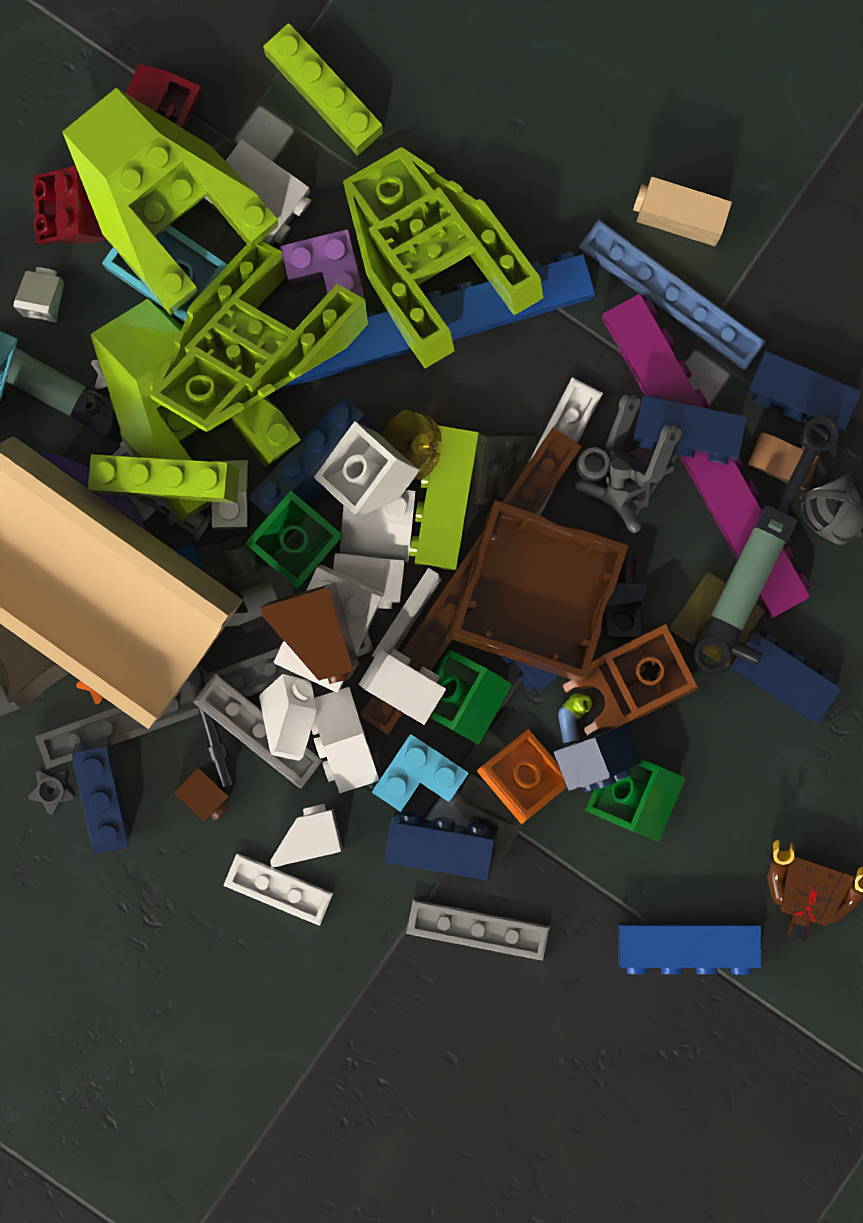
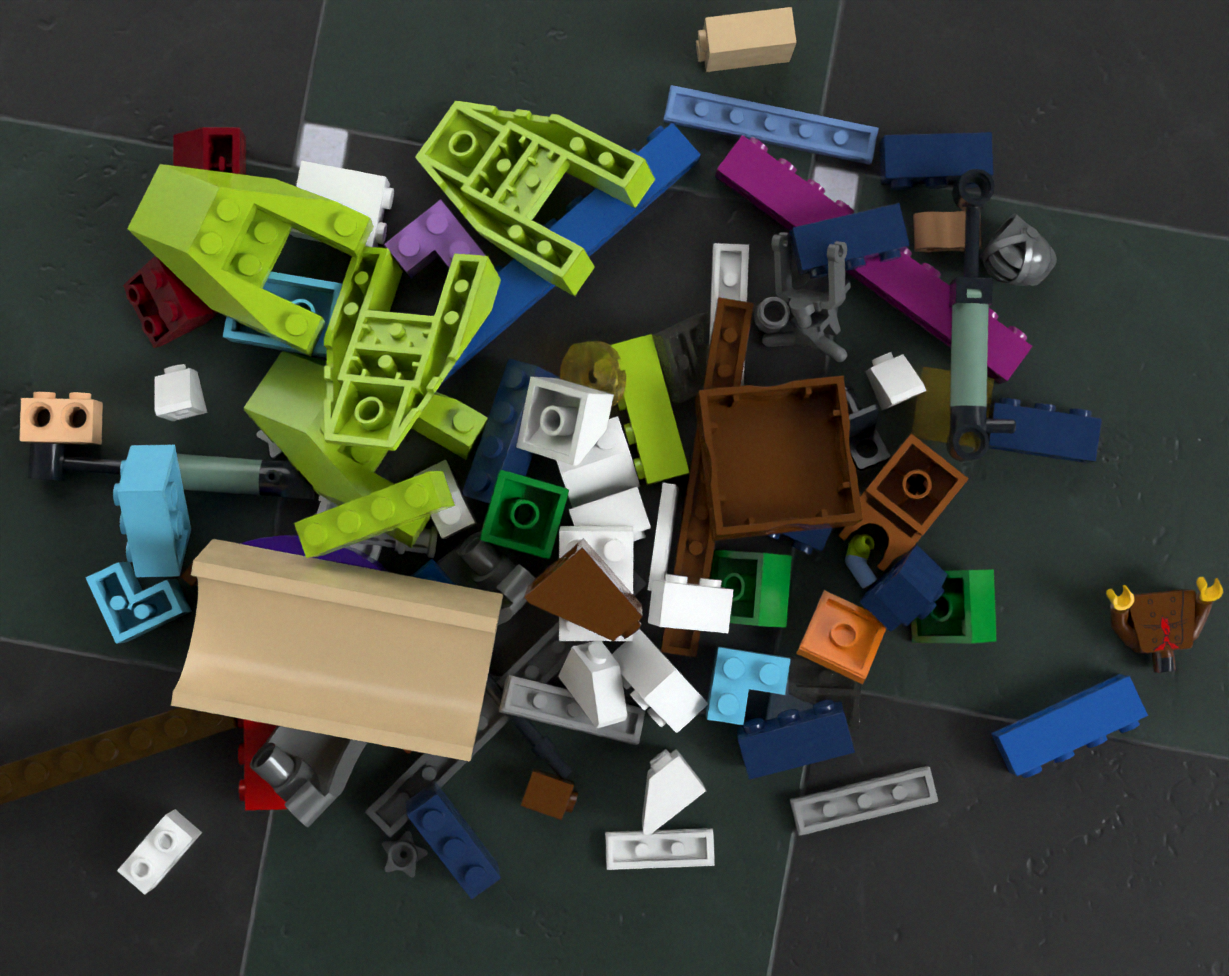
camera: 30 degrees left, 0 degrees up
lime brick [263,23,383,156] -> none
none -> white slope [865,352,926,410]

